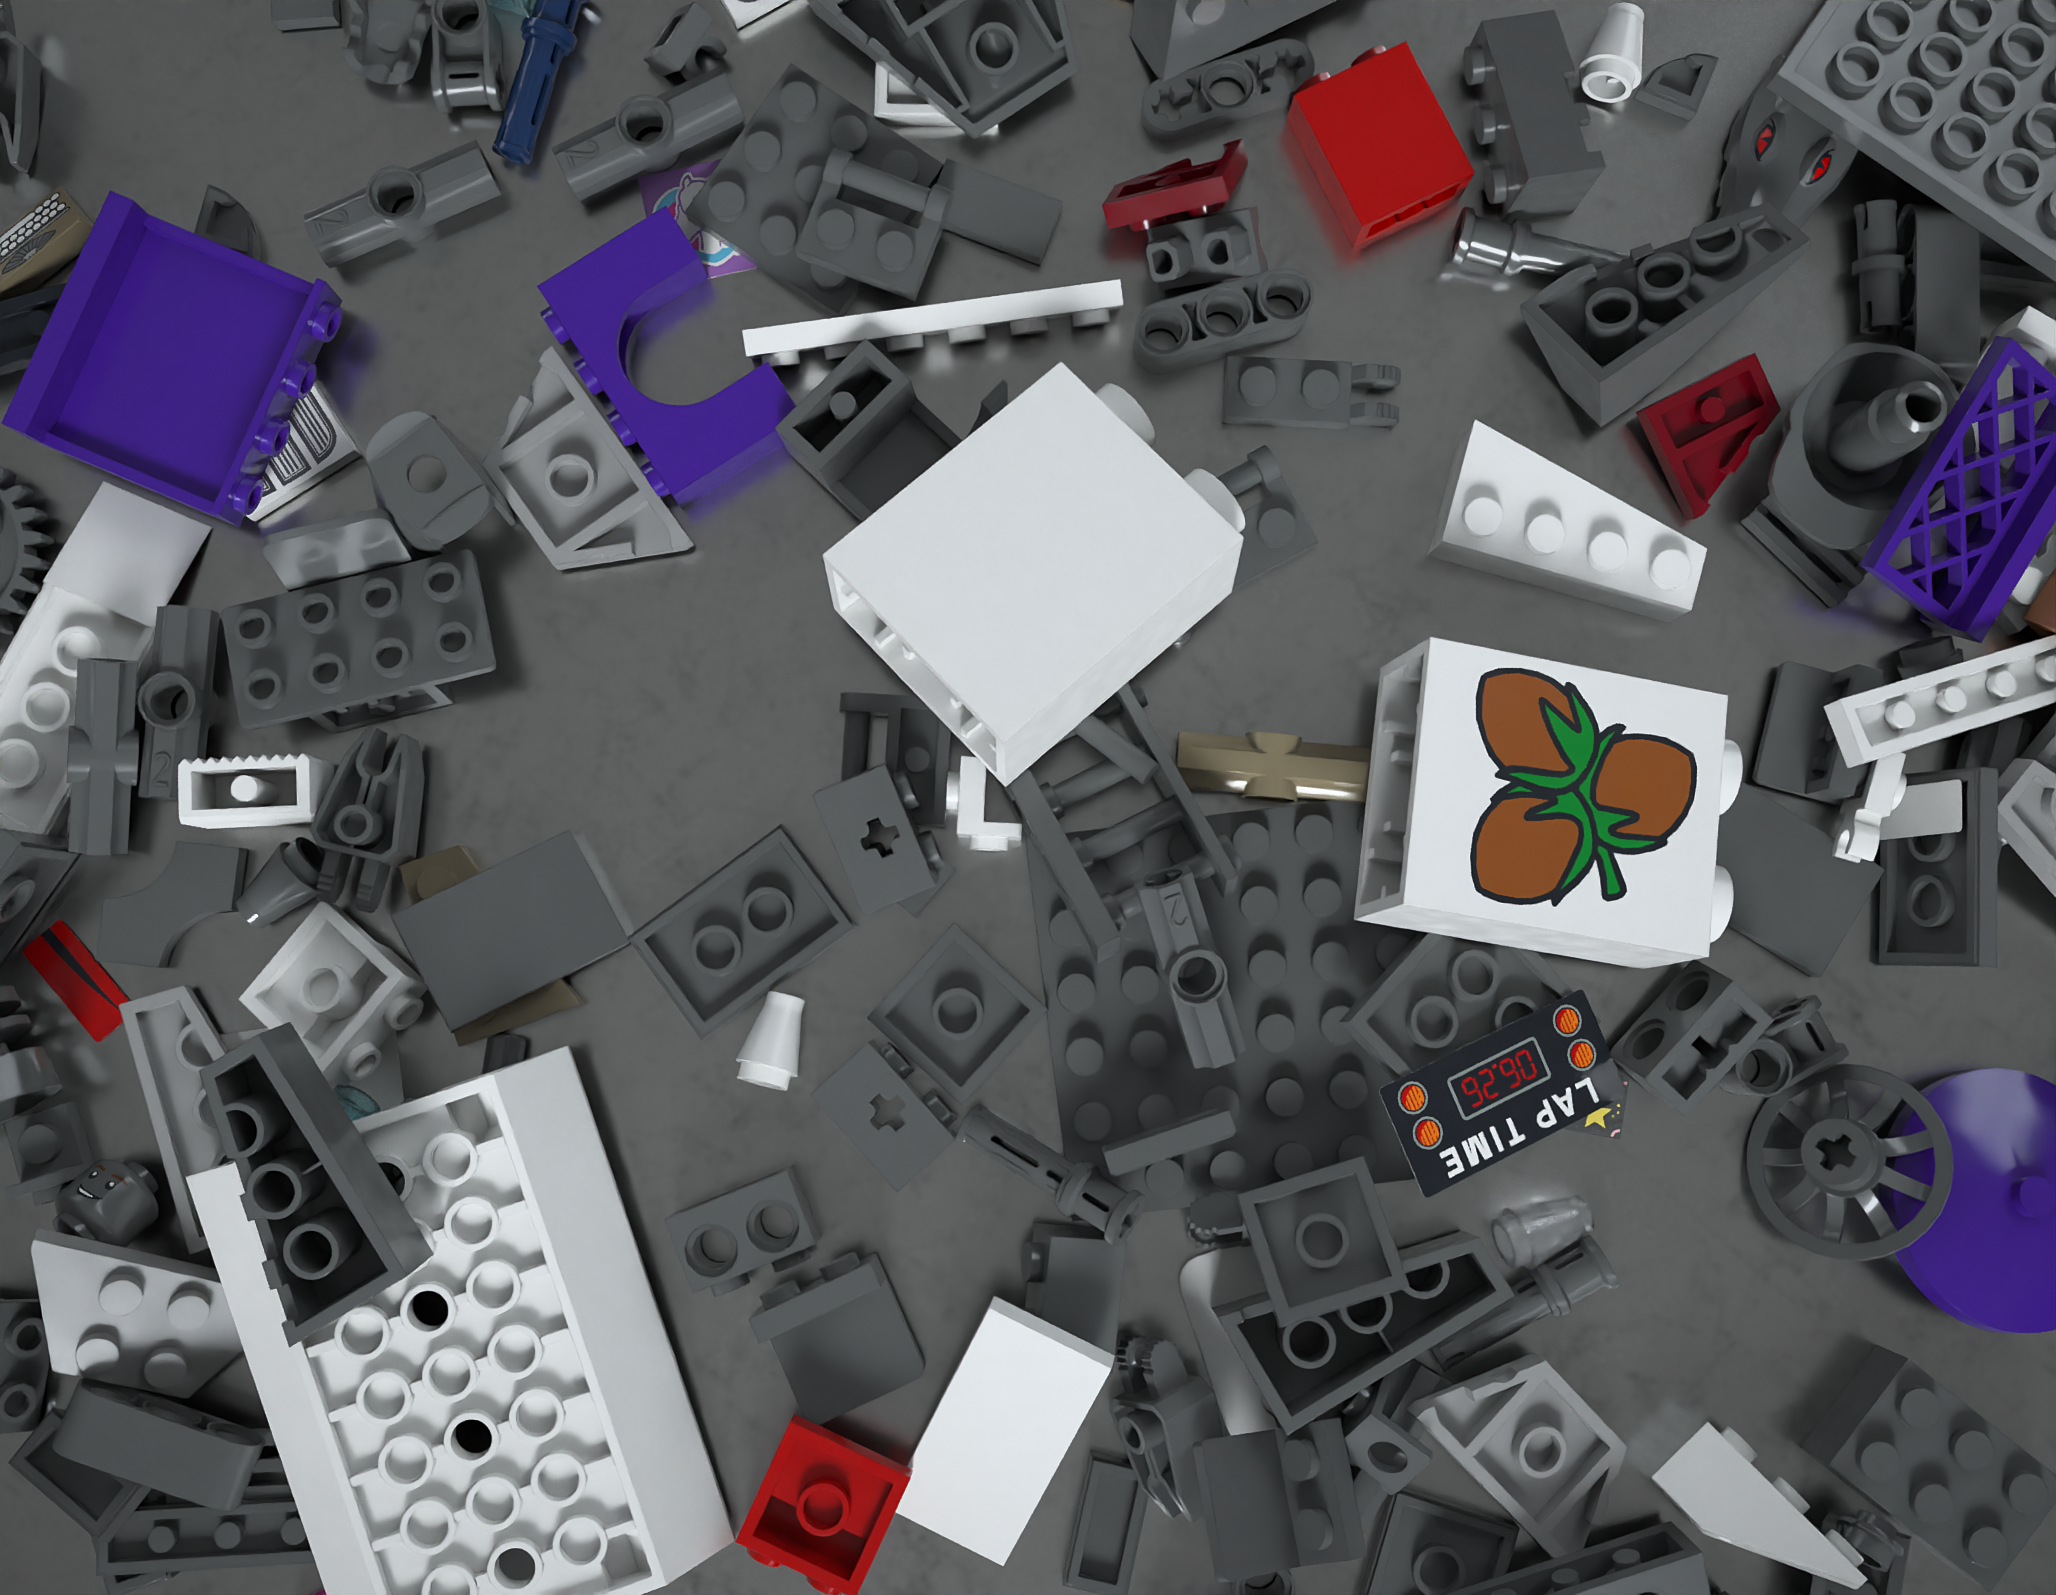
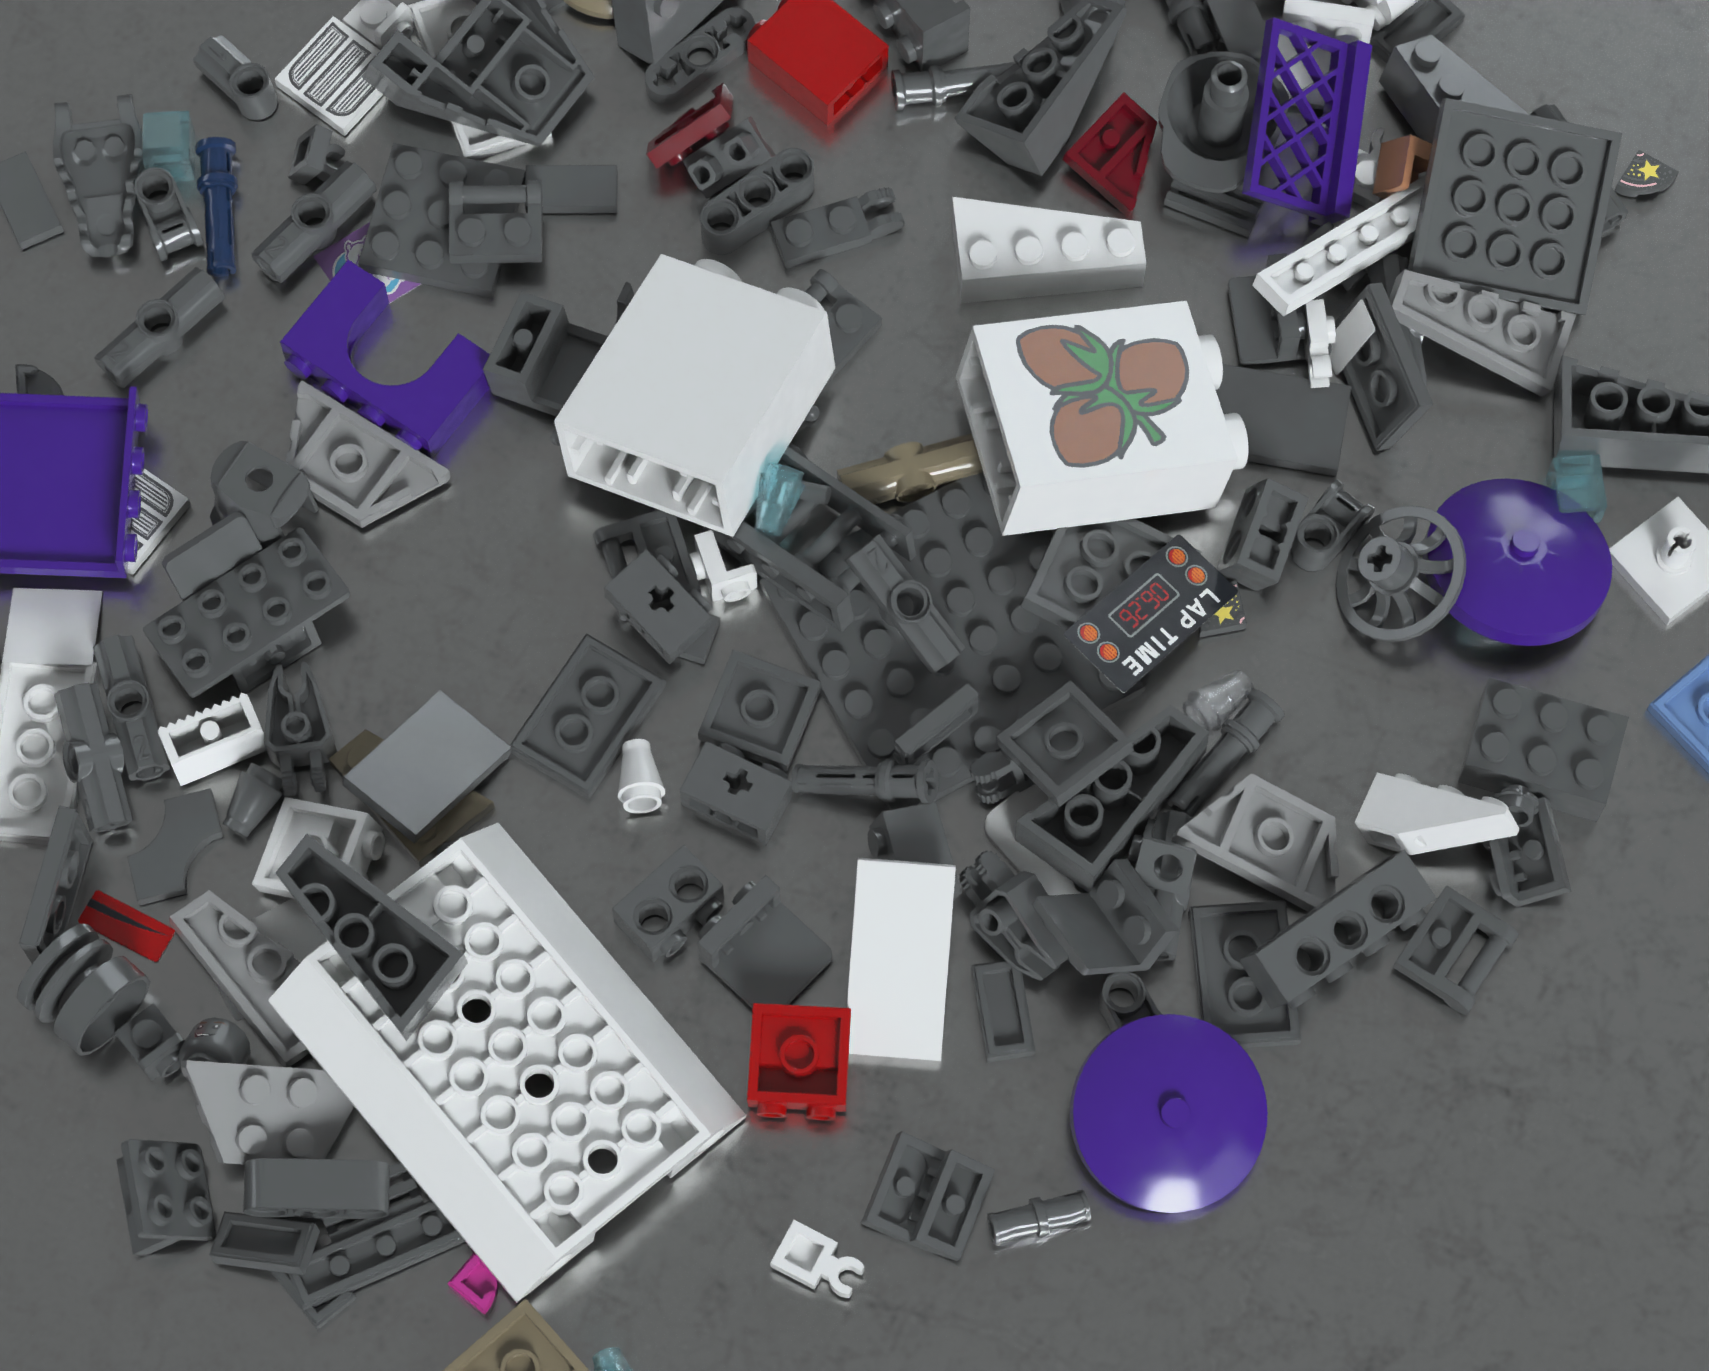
camera: 20 degrees left, 15 degrees down
white plate [742,279,1123,368] -> none
none -> clear light blue cone [754,463,805,536]

